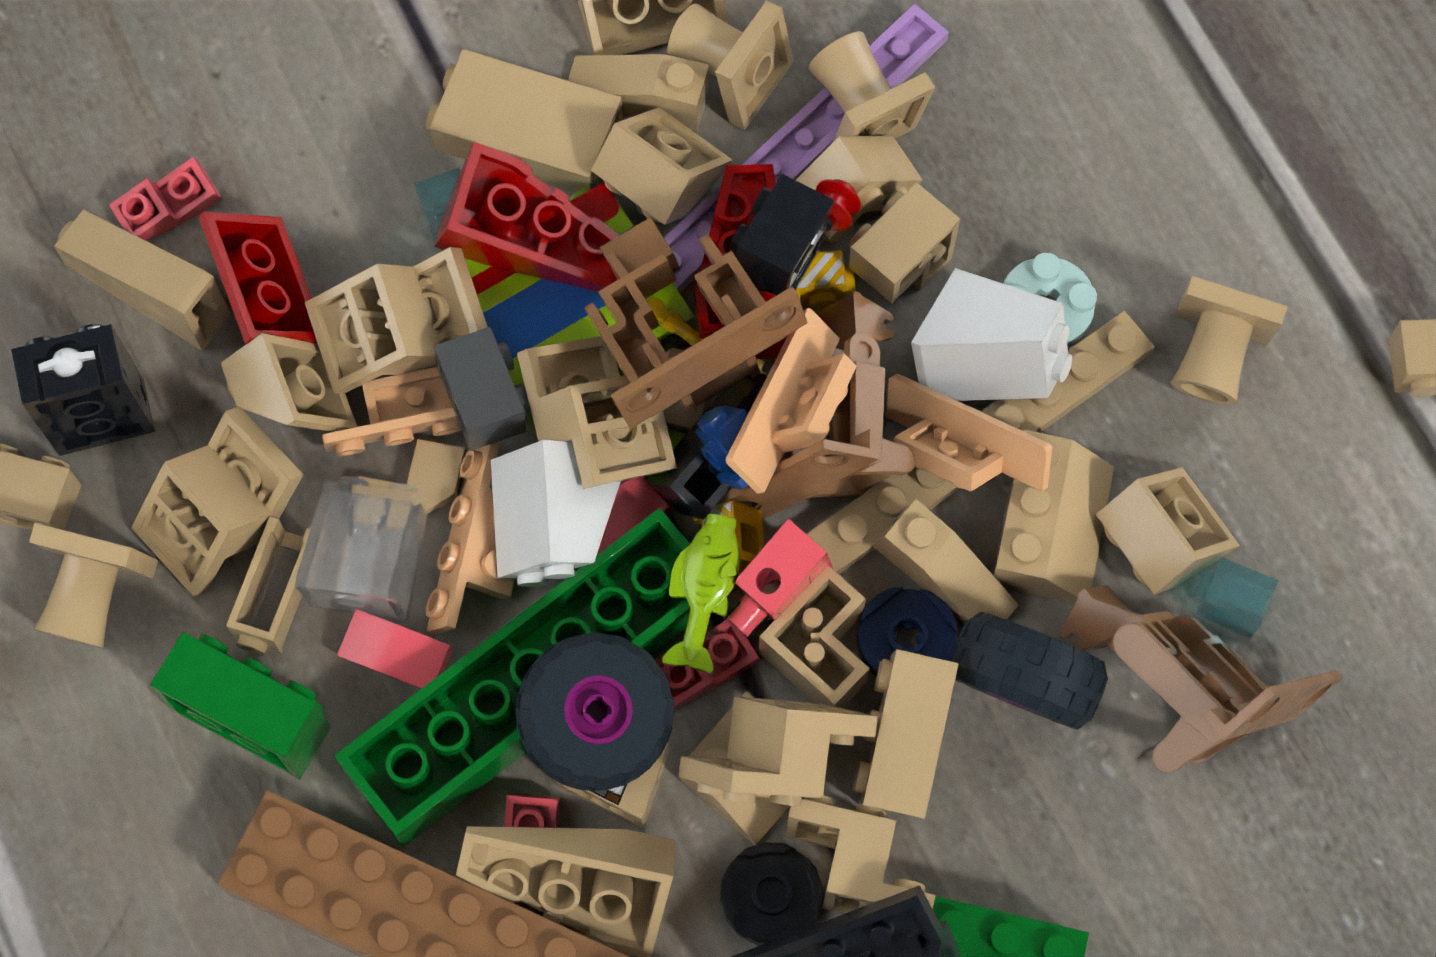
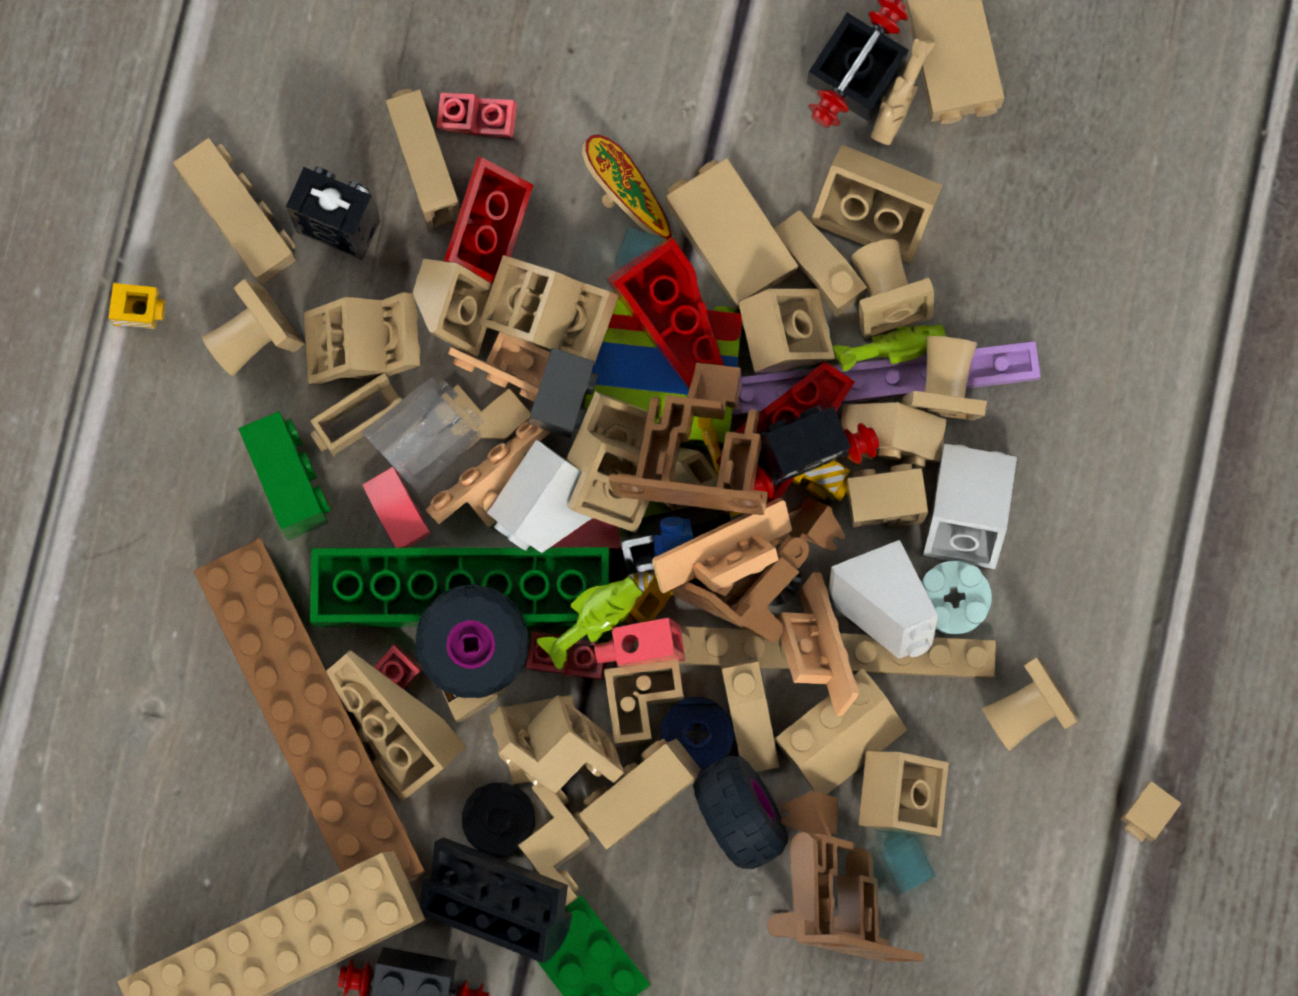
camera: 40 degrees right, 10 degrees up
none -> shield [582,134,672,242]
none -> lime animal [832,323,946,371]
none -> white slope [923,443,1017,569]

